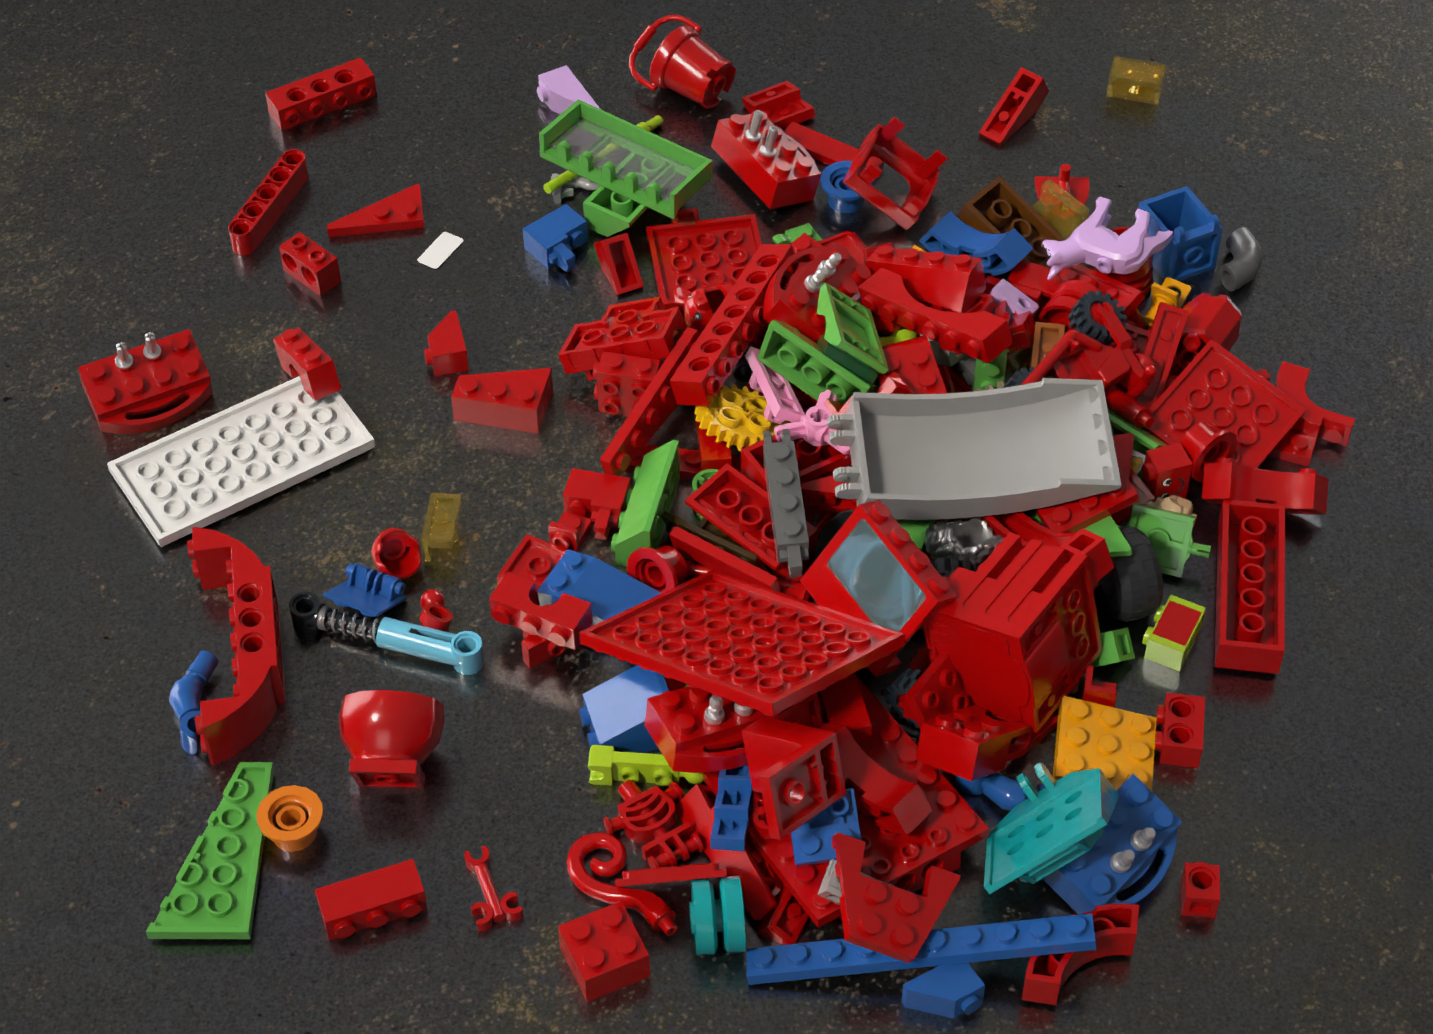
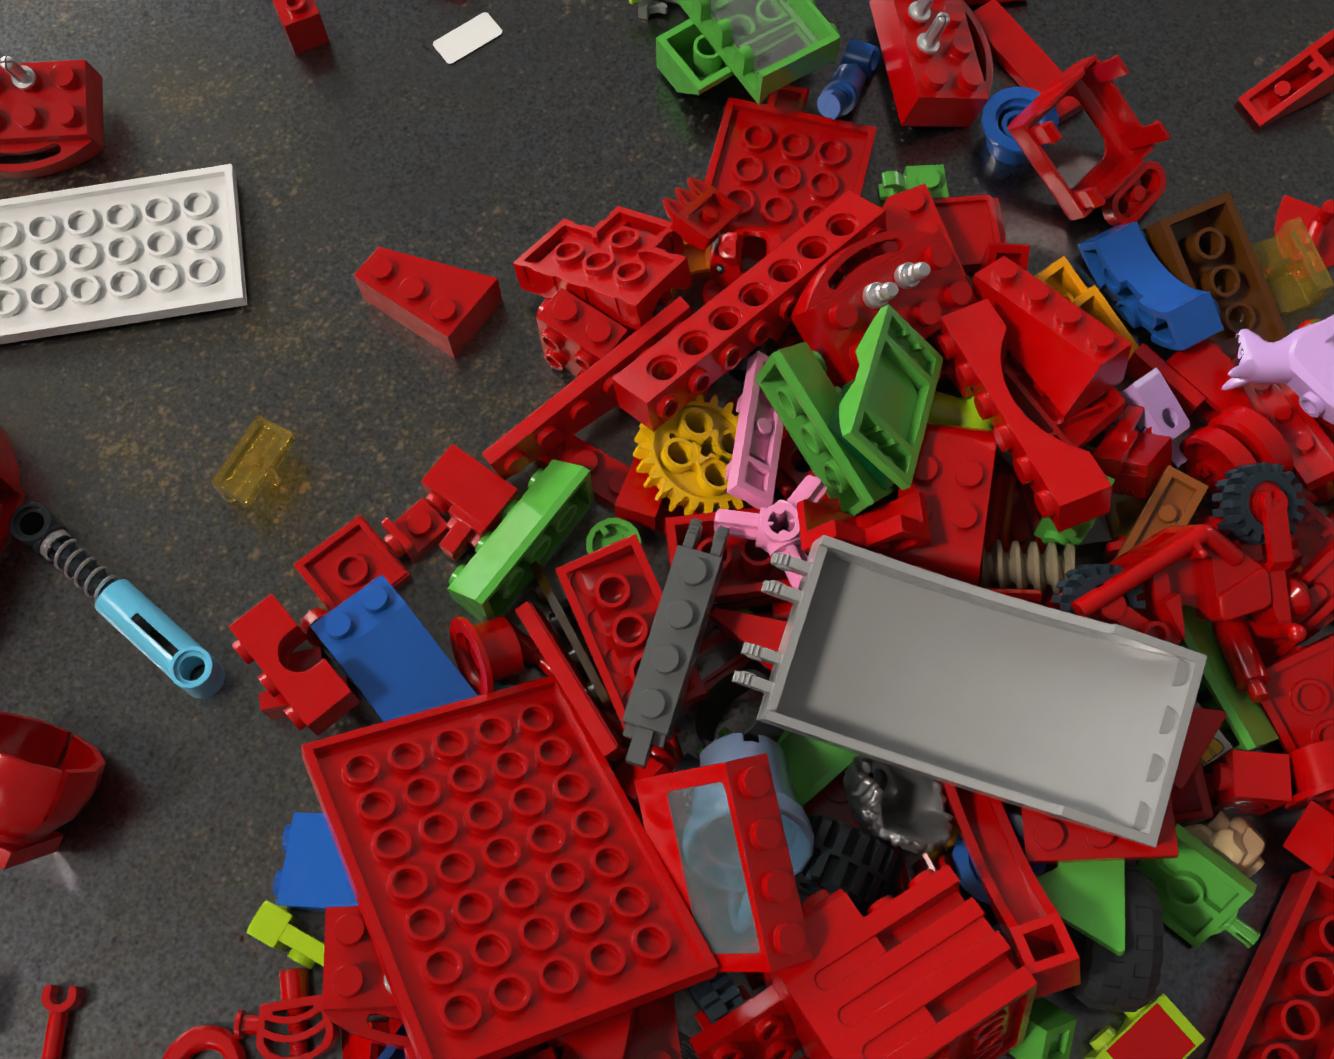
camera: 25 degrees right, 20 degrees up
red arch [273,328,341,401] -> none
blue hinge [323,563,408,617] -> none
red hair [371,527,422,580] -> none
red plate [419,589,453,631] -> none
red slope [424,310,469,376] -> none
blue hinge [523,204,588,272] -> none
red slope [594,233,644,295] -> none
none -> red plate [662,177,743,251]
none -> blue piece [817,37,881,120]
none -> red plate [1102,161,1166,226]

